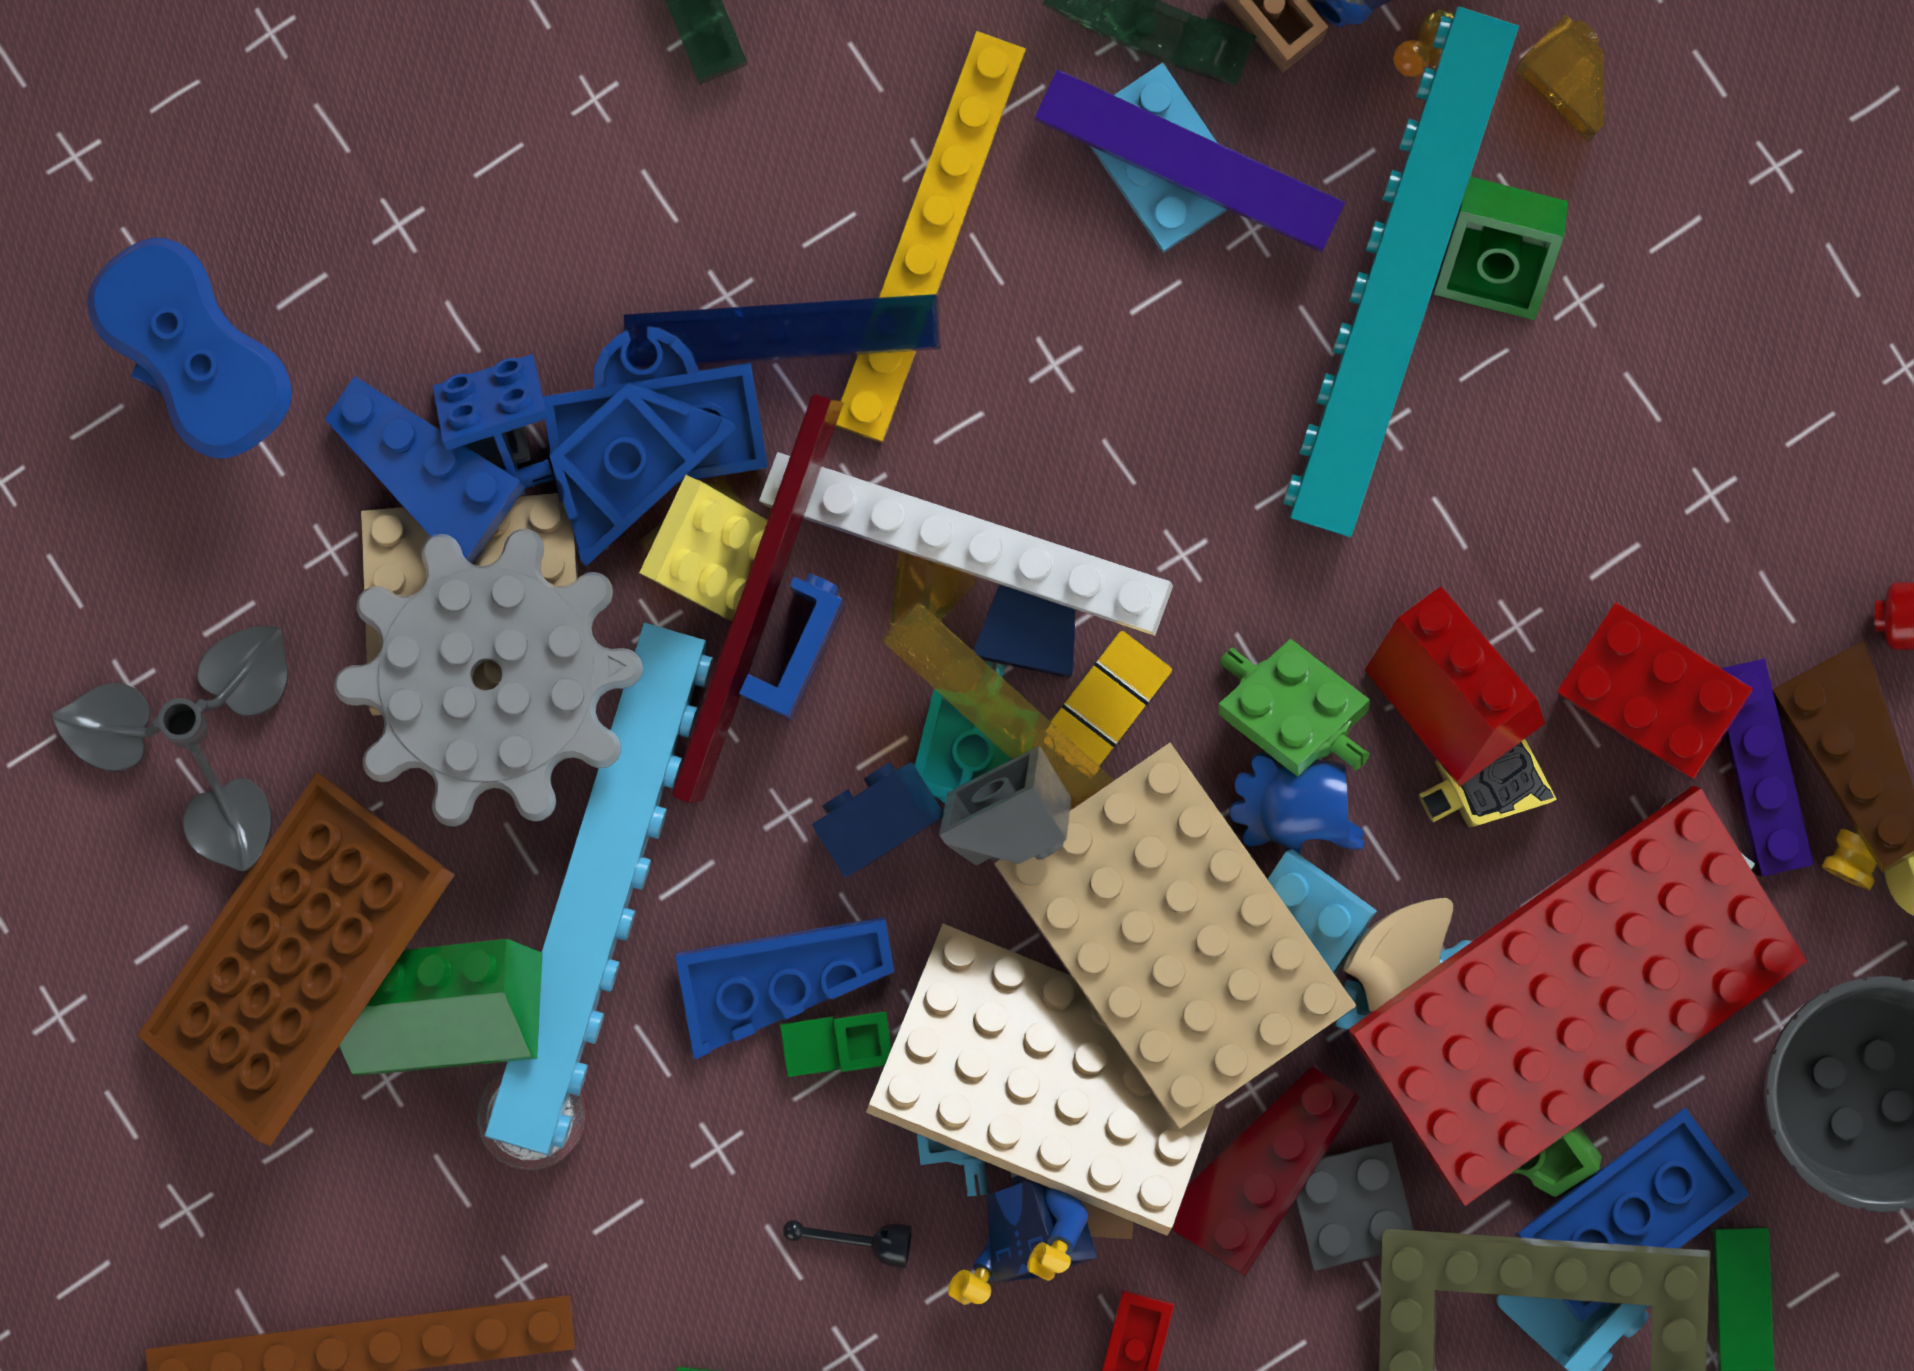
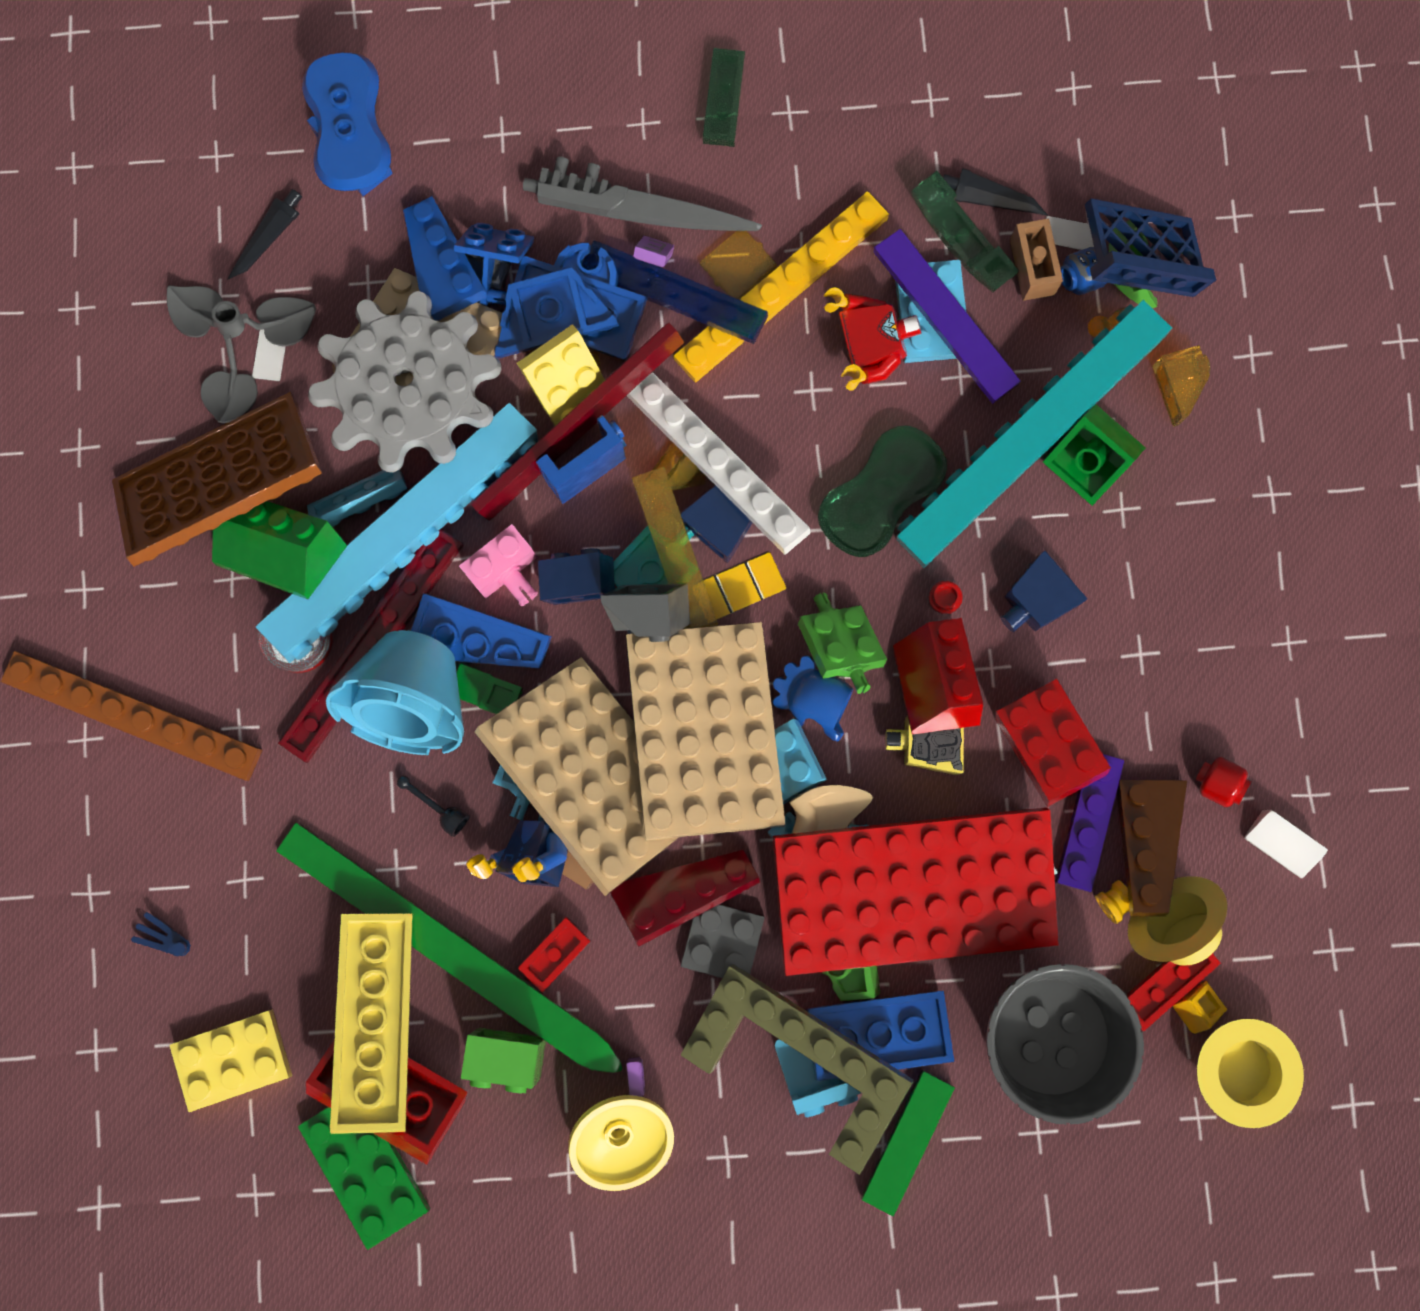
camera: 30 degrees right, 5 degrees down
none -> black bar [227,189,302,280]
none -> white sticker [252,329,286,381]
none -> dark red tile [278,529,464,763]
none -> medium azure plate [307,469,407,527]
none -> medium azure cone [326,630,464,755]
none -> bright pink brick [459,524,538,606]
none -> dark grey piece [523,157,762,231]
none -> medium lavender tile [633,236,674,267]
none -> clear yellow piece [700,231,777,302]
none -> clear green plate [818,425,947,557]
none -> red torso [823,287,922,390]
none -> red plate [929,581,963,614]
none -> dark blue torso [1000,551,1088,632]

